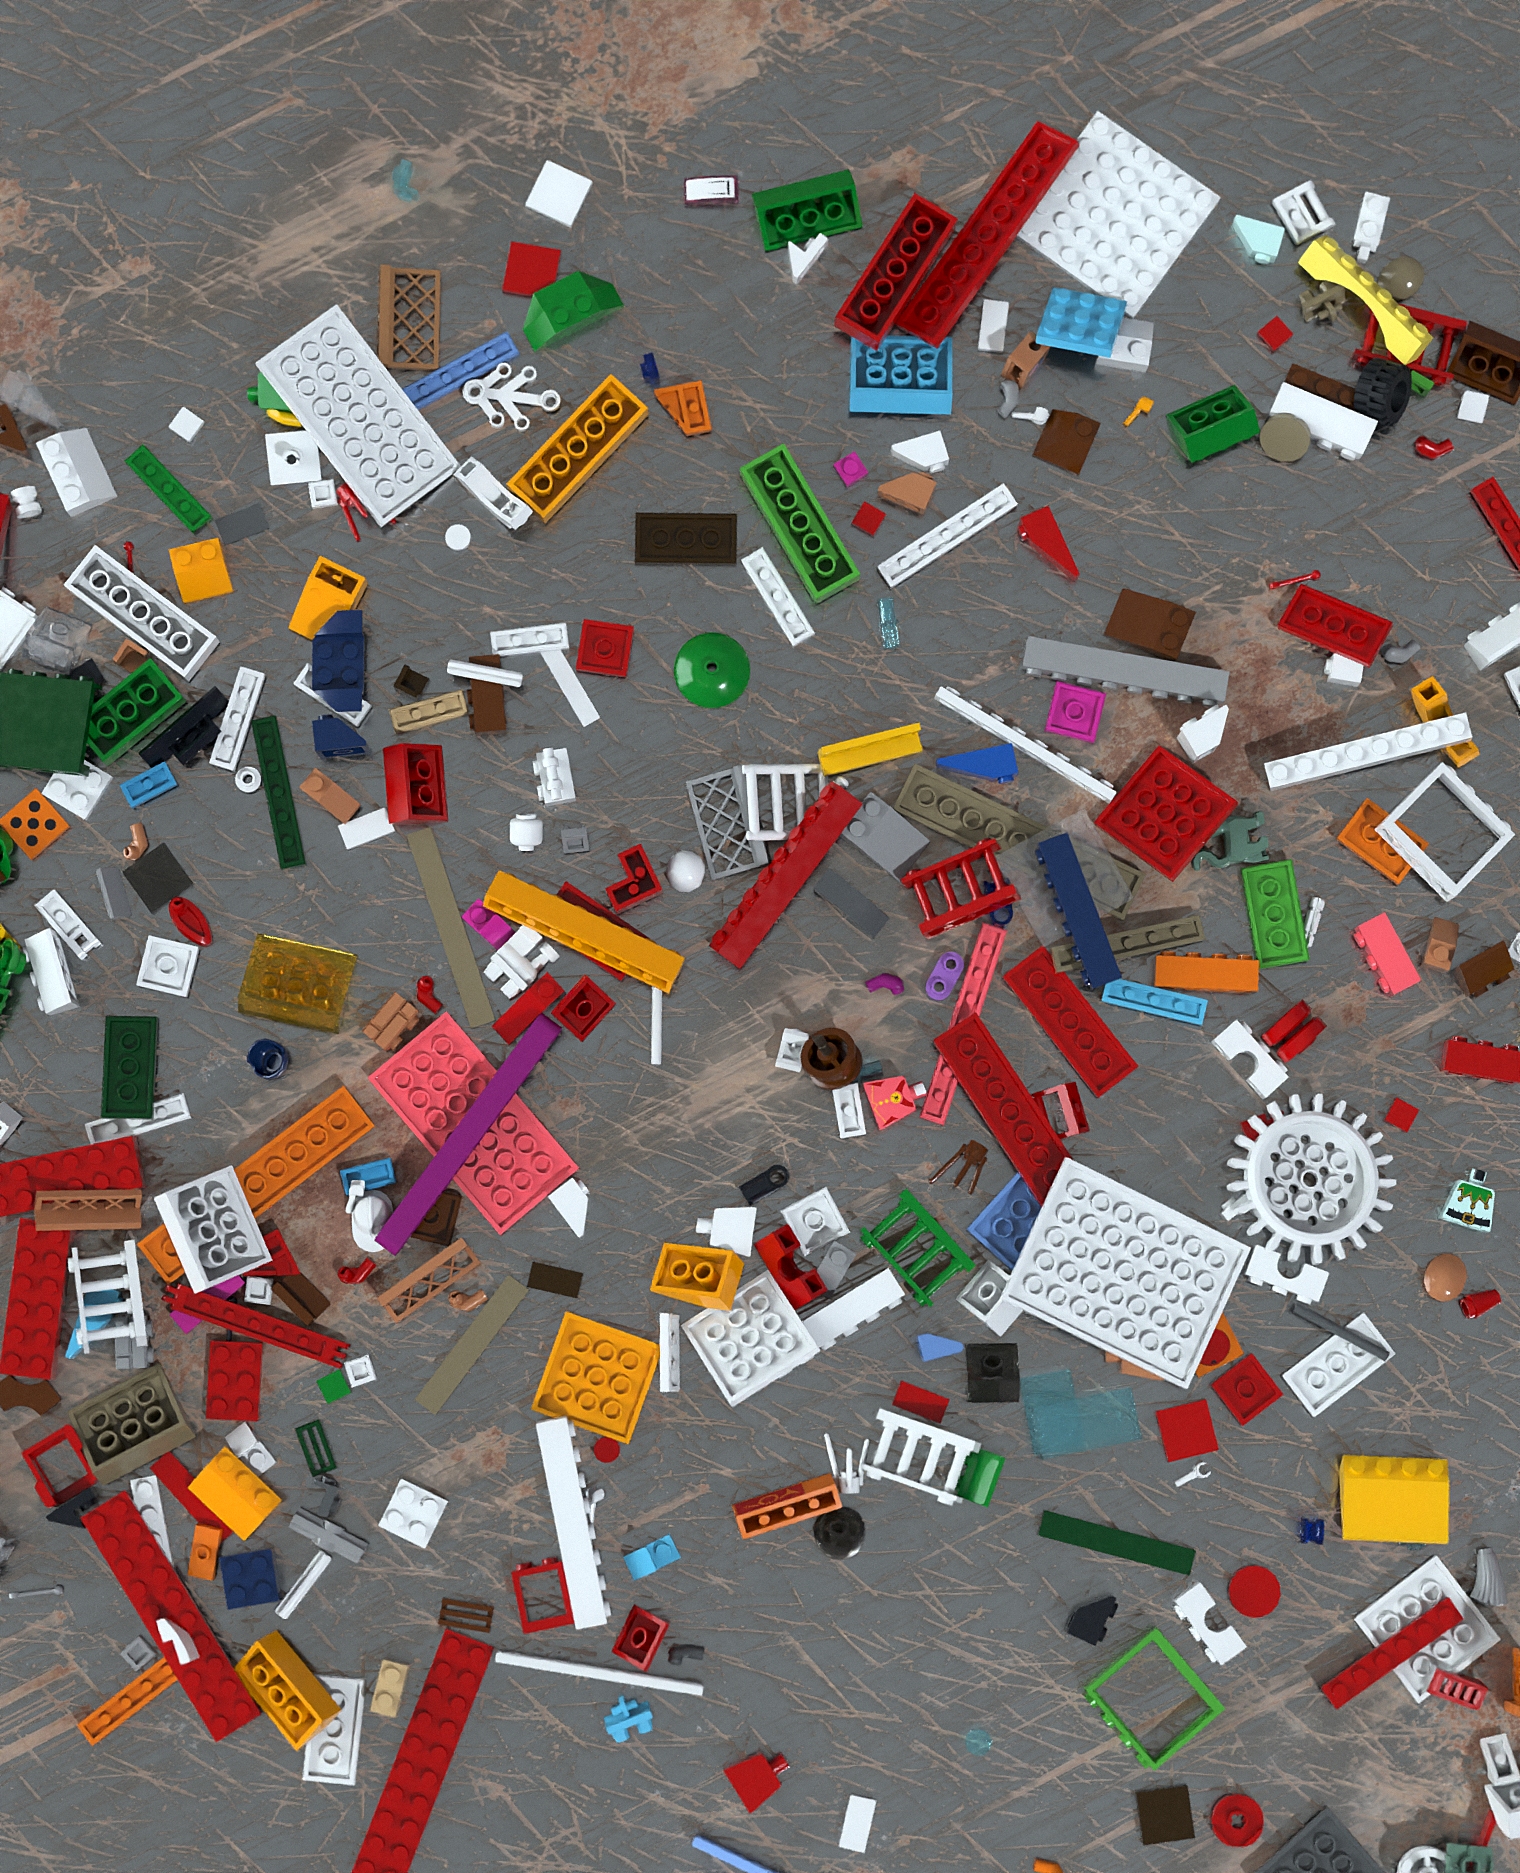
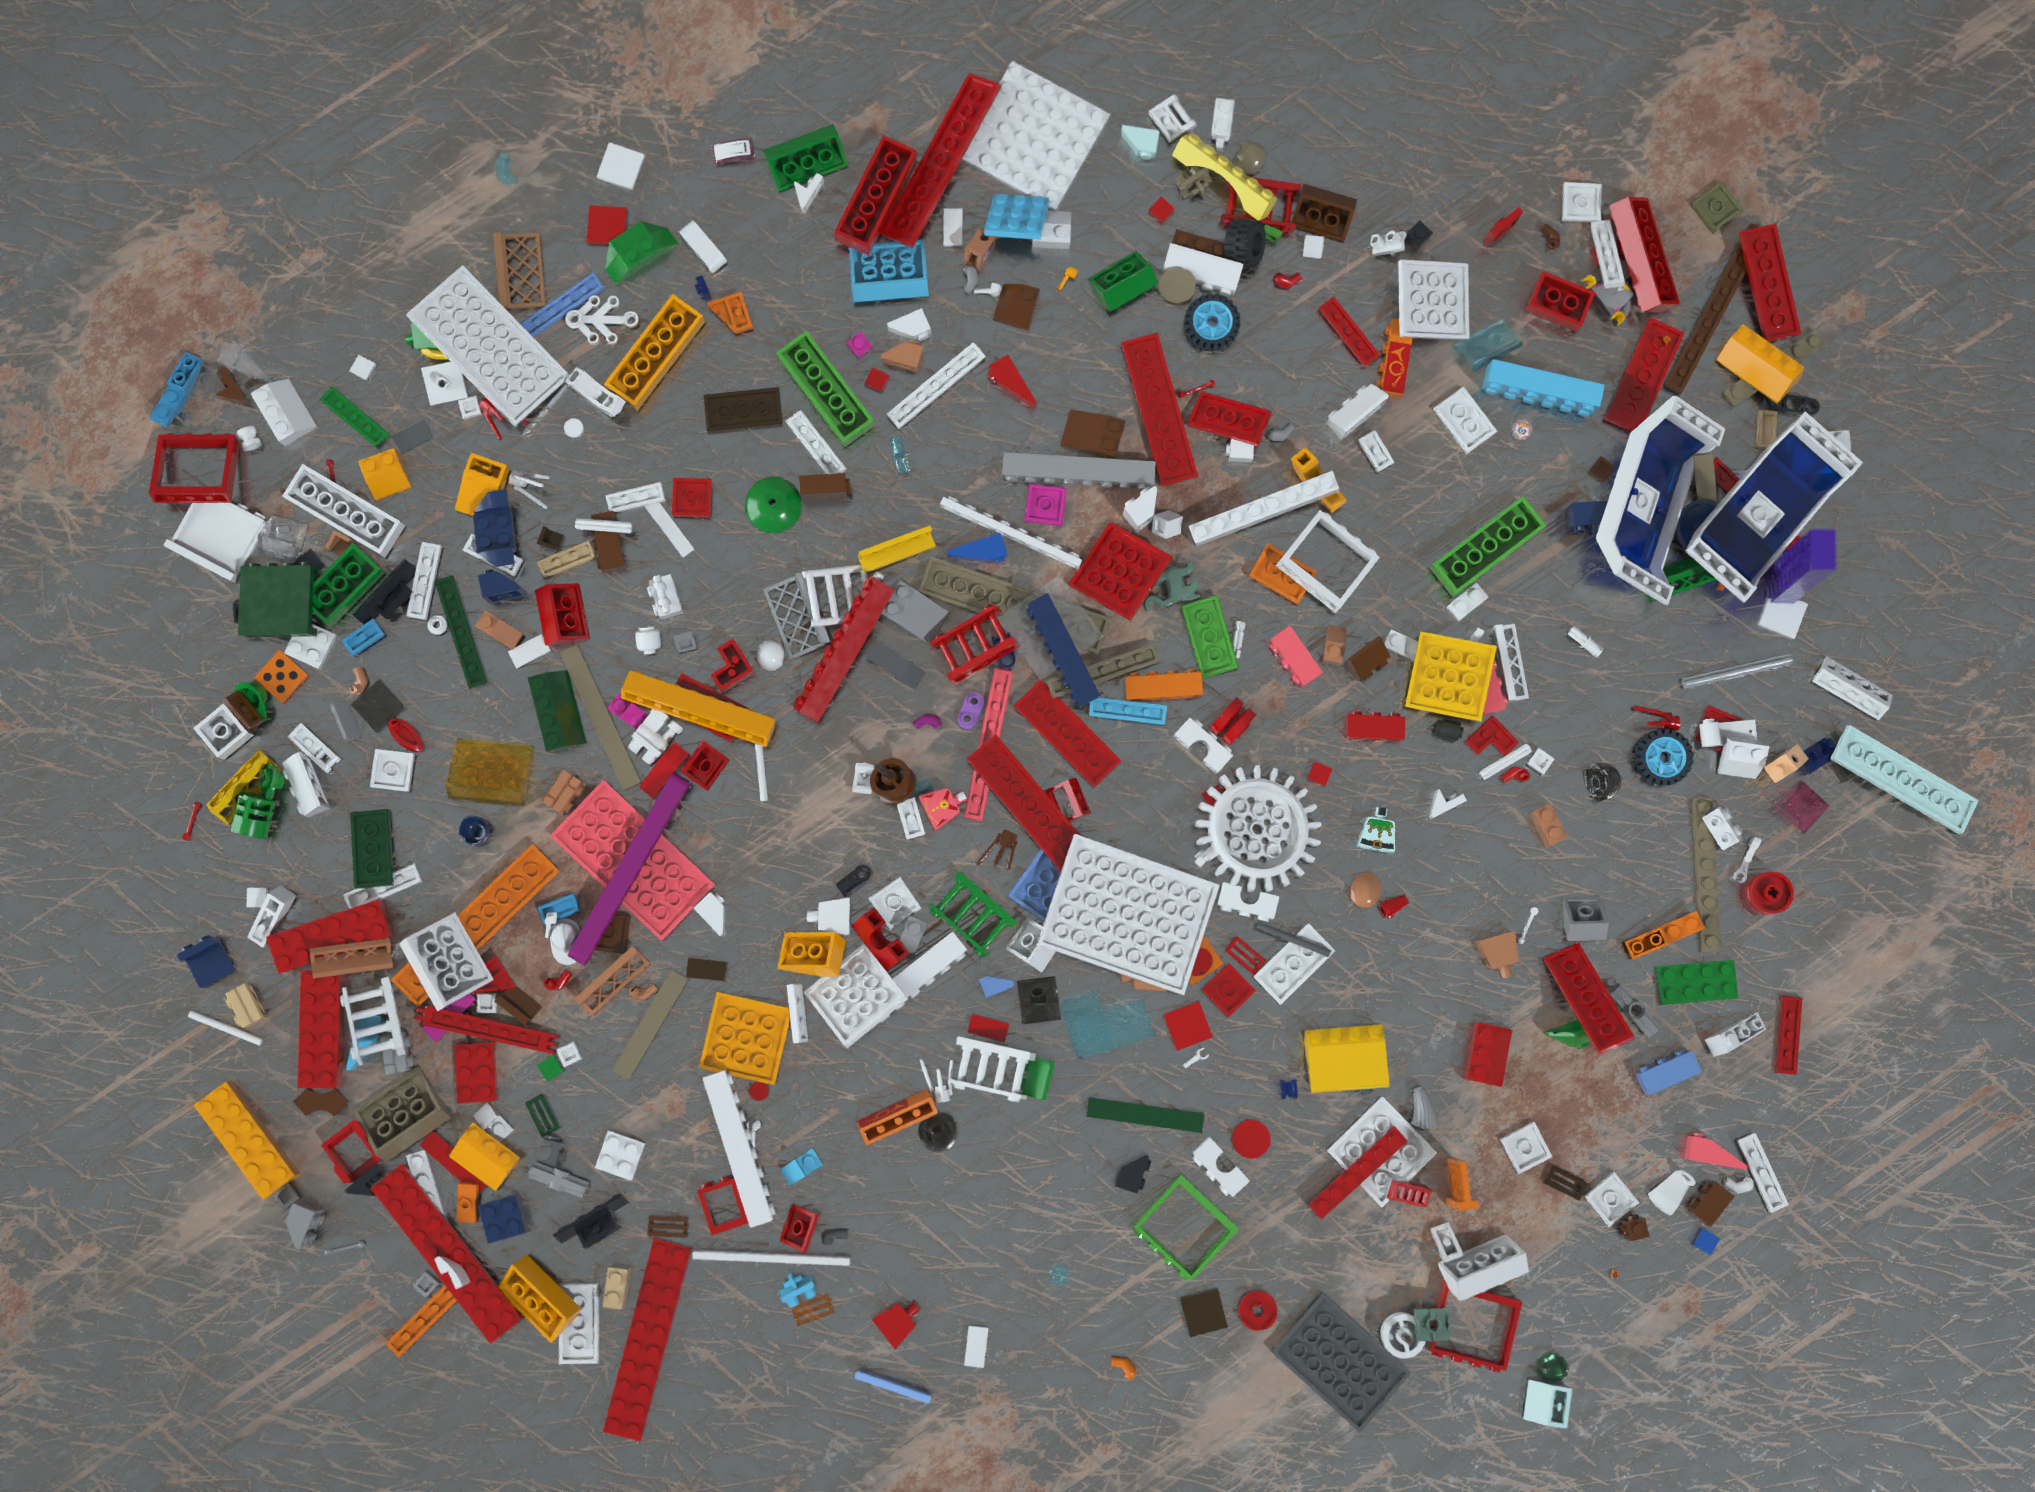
camera: 10 degrees left, 0 degrees up
white axle [275,1550,332,1619] -> none
red arm [416,976,443,1014] -> none
none -> white plant [509,470,550,509]
none -> dark green slope [527,670,587,754]
none -> black bracket [553,1193,629,1249]
none -> white beam [678,220,727,274]
none -> clear orange tile [791,1294,835,1326]
none -> reddish brown brick [799,473,852,502]
none -> red plate [1121,333,1198,487]
none -> white panel [1152,510,1183,539]
none -> wheel [1184,293,1241,352]
none -> red tile [1224,936,1266,975]

